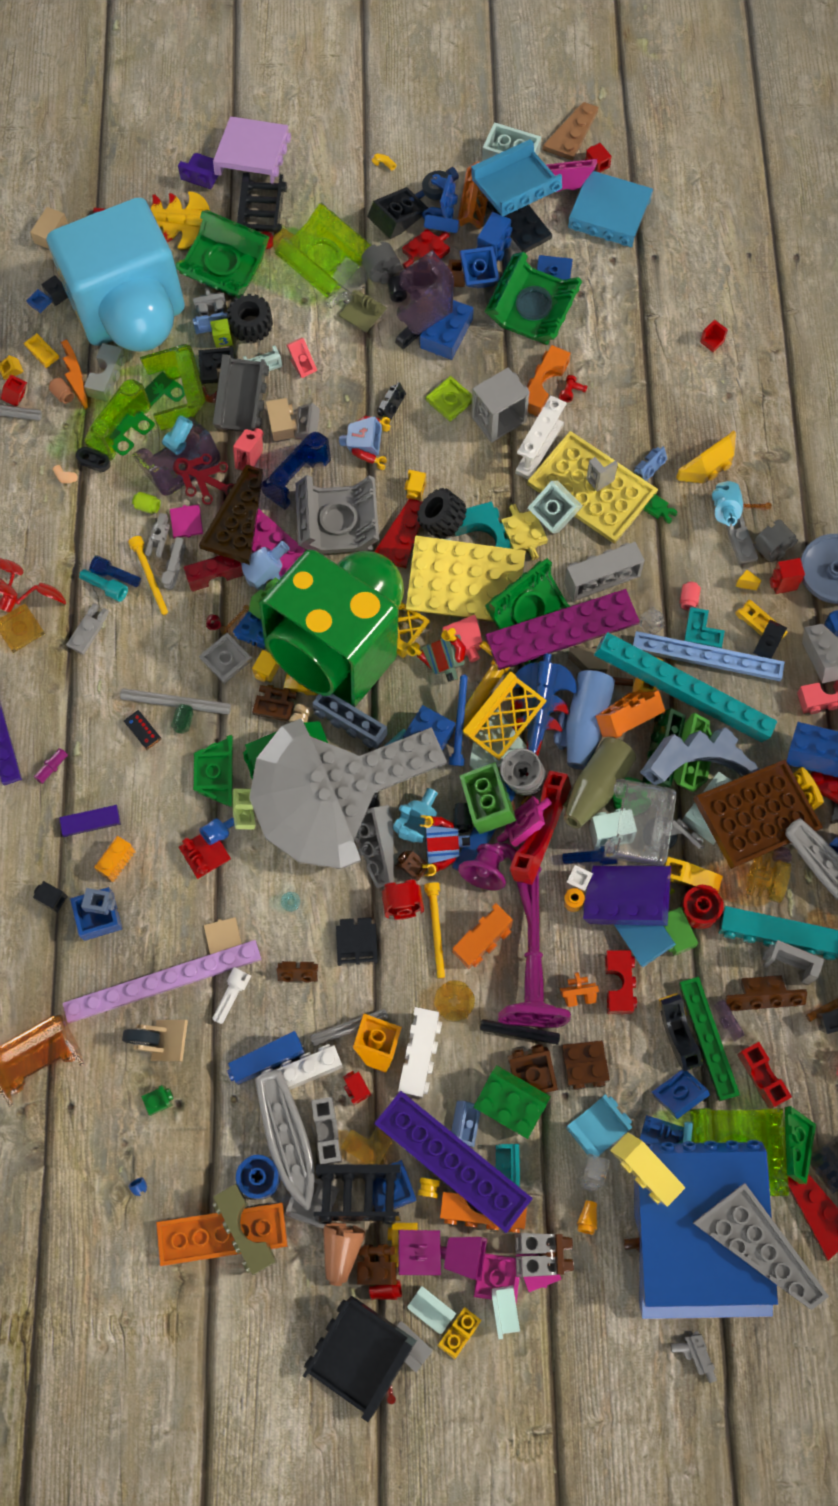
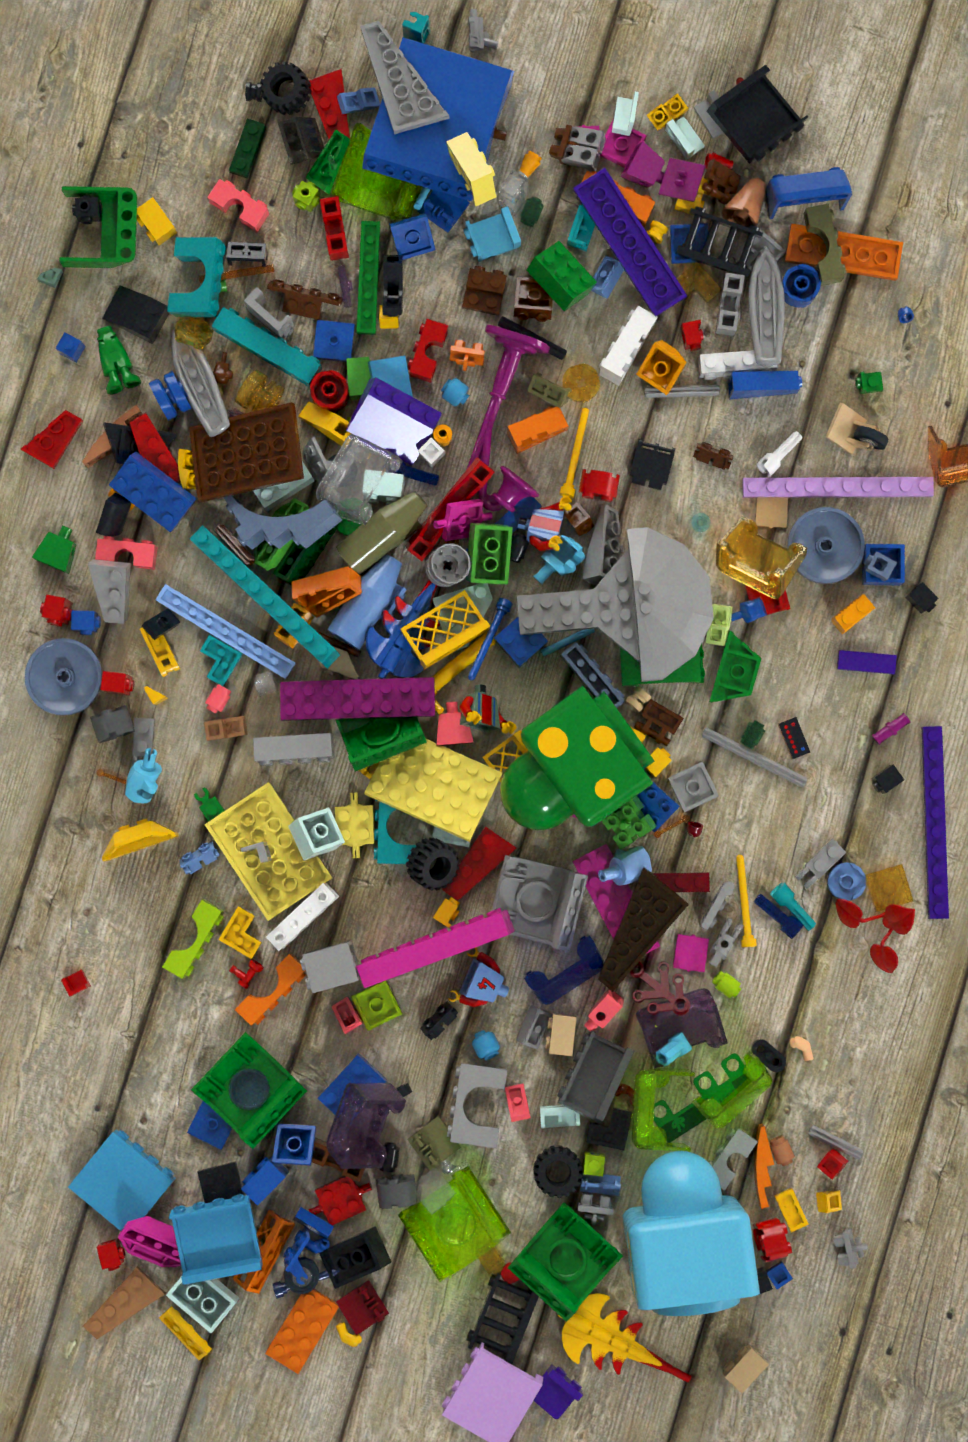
camera: 165 degrees left, 15 degrees up
none -> yellow plate [159,1306,212,1360]
none -> lime arch [162,899,224,979]
none -> medium nougat slope [204,716,248,741]
none -> reddish brown piece [213,352,233,384]
none -> reddish brown axle [215,524,255,566]
none -> yellow plate [218,906,262,959]
none -> orange plate [265,1289,339,1374]
none -> lime brick [292,181,321,212]
none -> blue plate [313,320,355,362]
none -> coral slope [331,996,363,1034]
none -> dark red hinge [336,1280,389,1335]
none -> medium blue slope [337,87,380,114]
none -> dark pink brick [356,908,515,988]
none -> teal hinge [402,12,430,43]
none -> dark azure head [441,378,470,406]
none -> light grey arch [447,1063,507,1149]
none -> dark azure head [472,1030,500,1060]
none -> clear green brick [520,197,544,227]
none -> olive hinge [527,372,572,408]
none -> clear yellow windscreen [716,516,807,599]
none -> red brick [752,1218,792,1263]
none -> blue windscreen [766,167,852,220]
none -> sand blue dish [787,507,865,584]
none -> medium blue tile [827,862,866,901]
none -> black brick [871,764,904,794]

